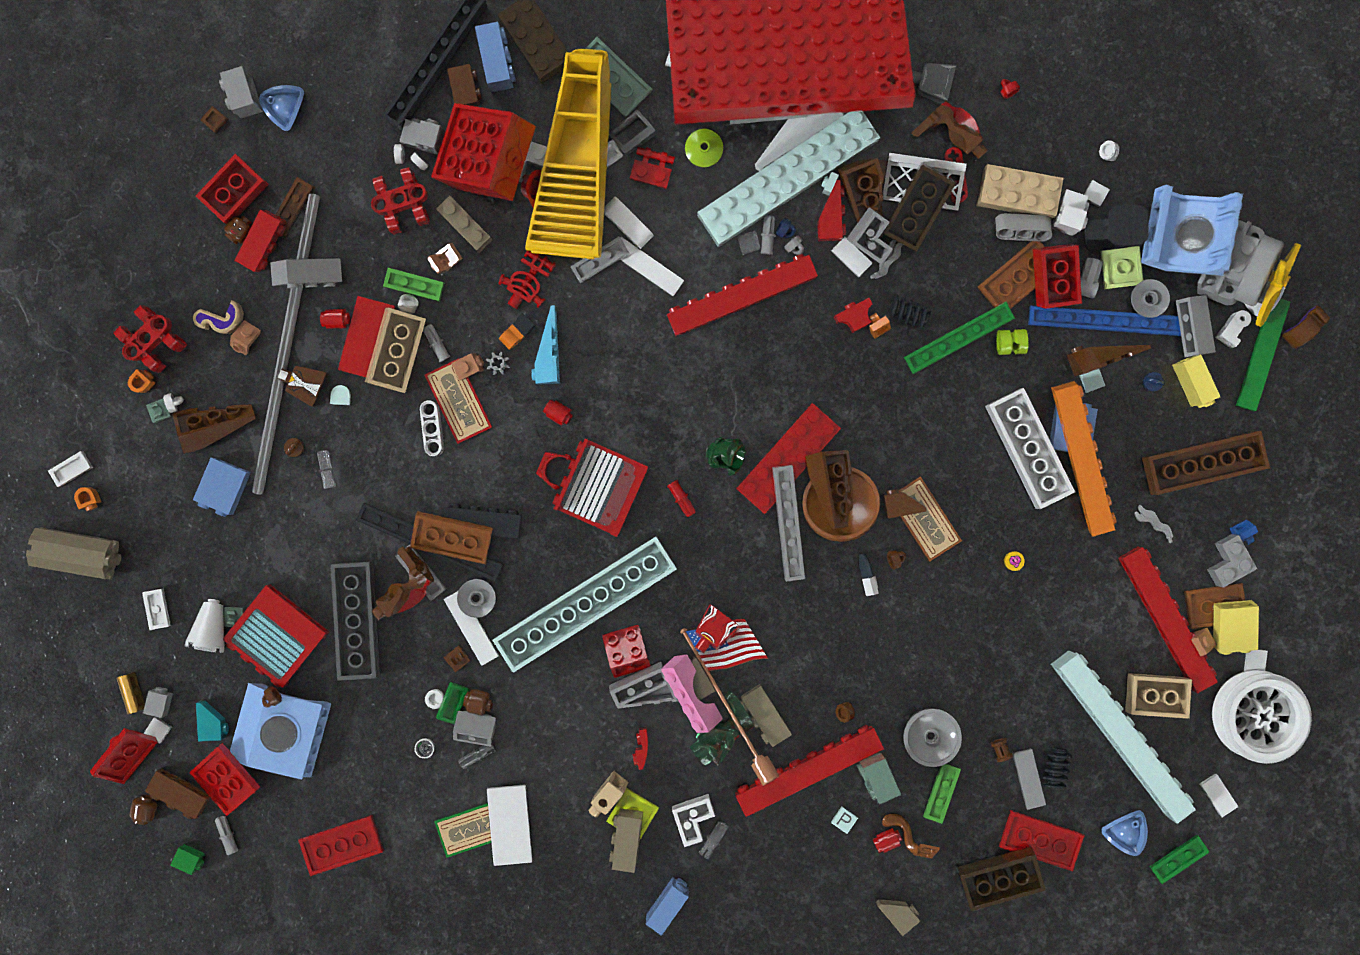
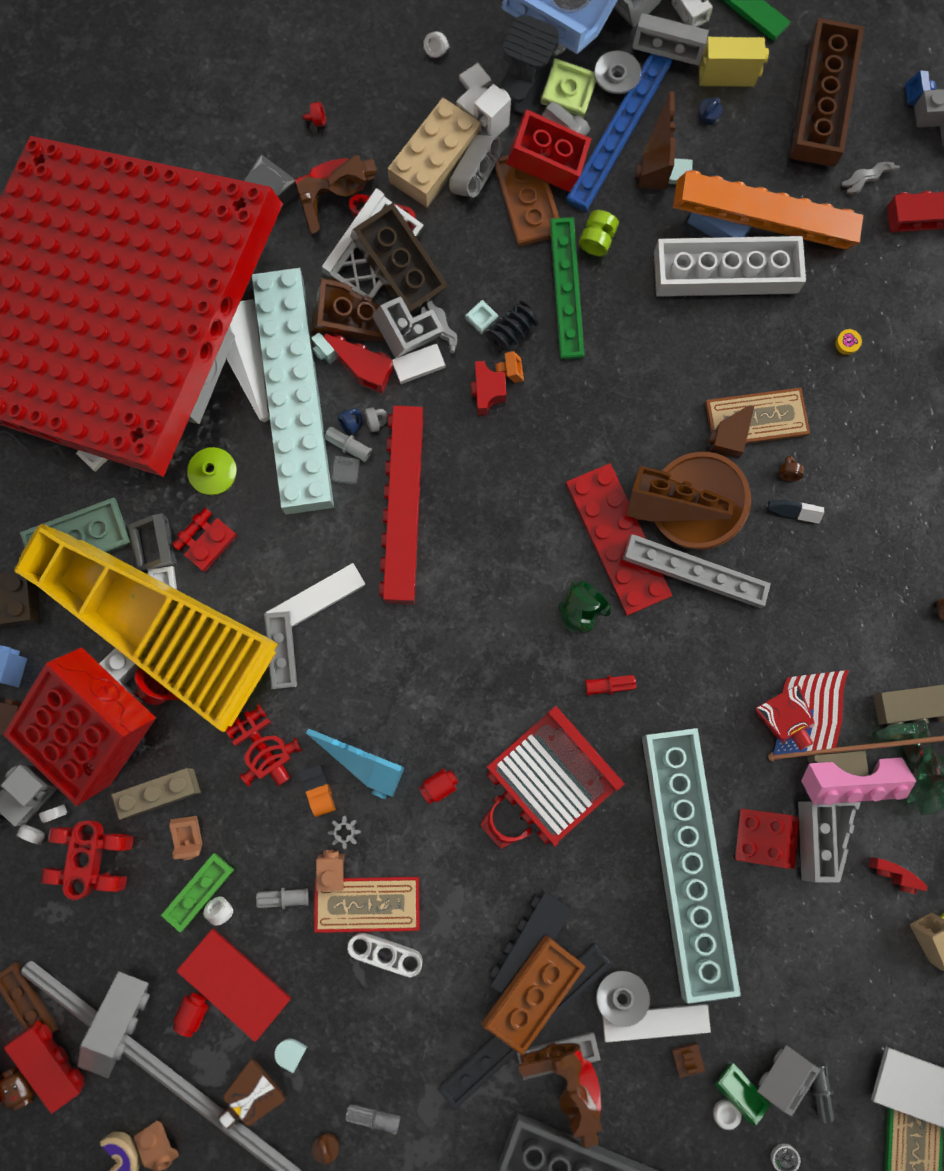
camera: 70 degrees left, 10 degrees down
tan brick [365,308,426,393] -> none
reddish brown head [463,689,493,716] -> none
white beam [604,197,654,249] -> none
none -> light aqua tile [465,300,499,335]

